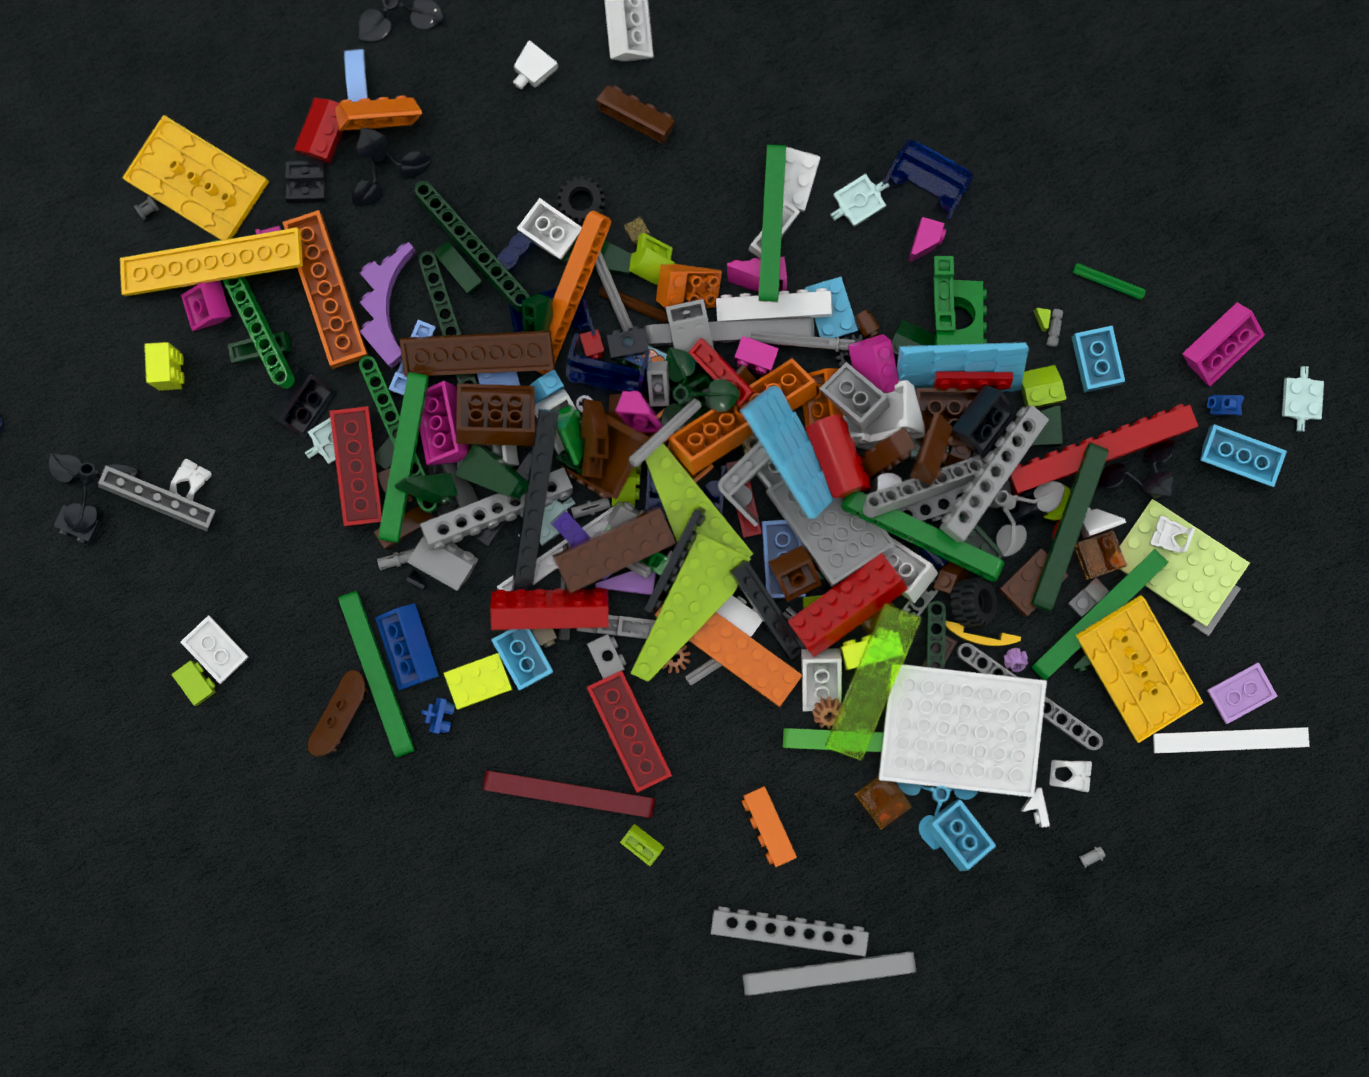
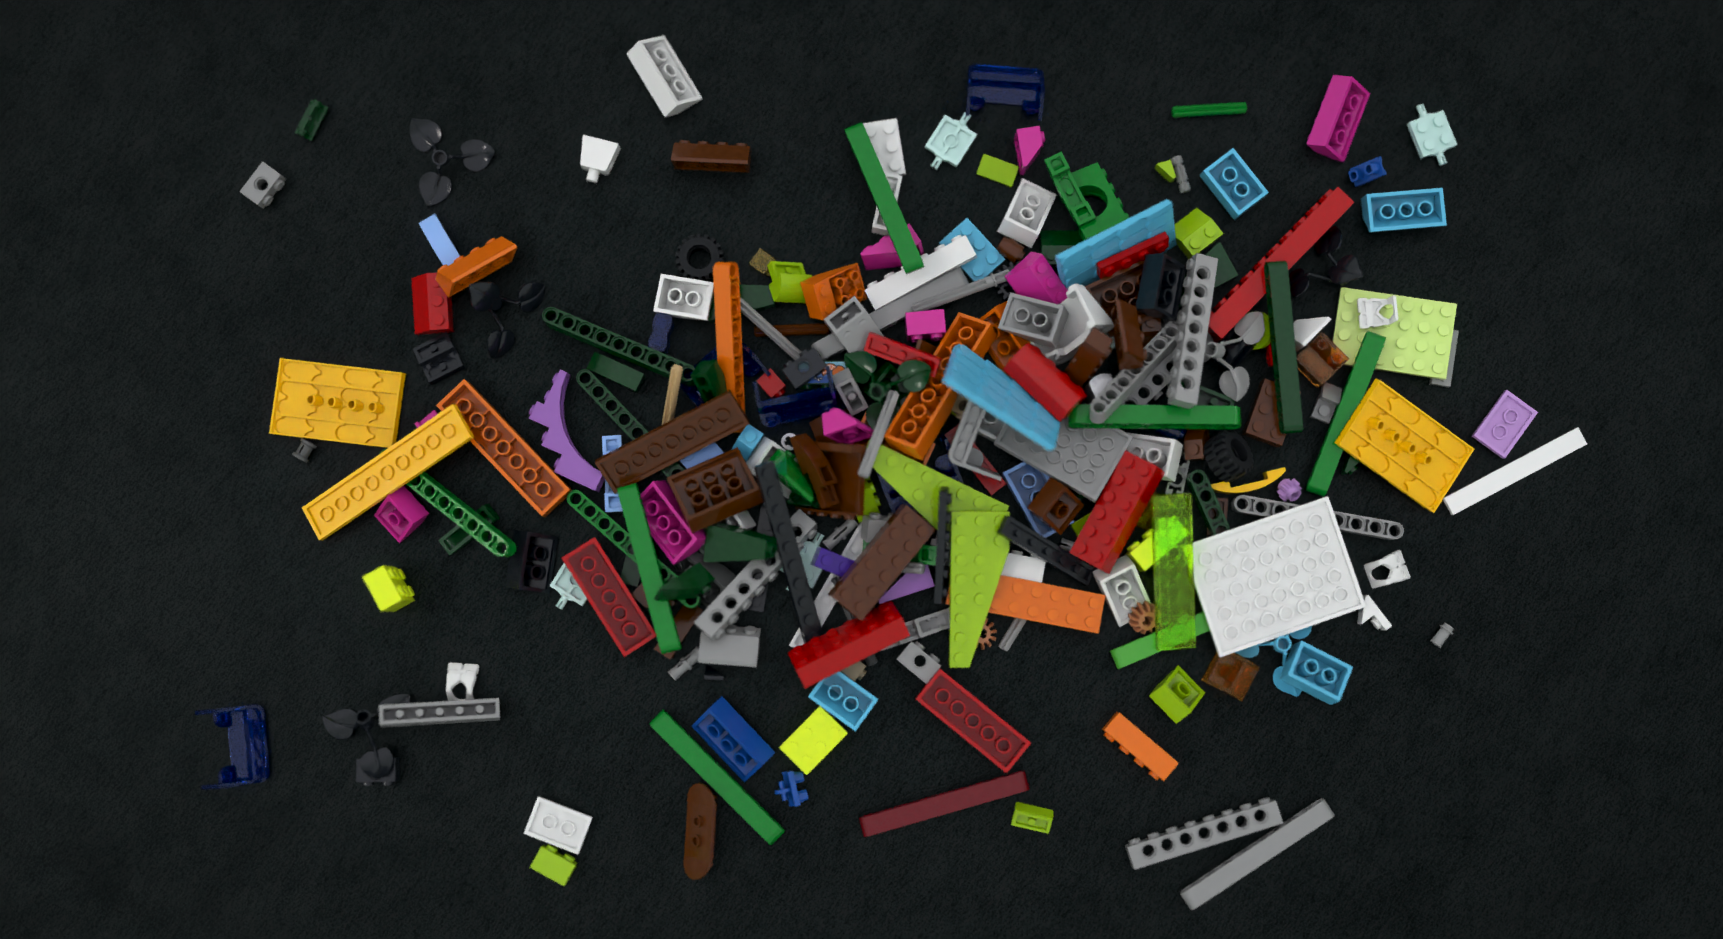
camera: 25 degrees left, 0 degrees up
none -> tan axle [662,364,683,425]
none -> lime slope [976,154,1019,187]
none -> white slope [997,178,1056,248]
none -> lime slope [1149,665,1205,724]

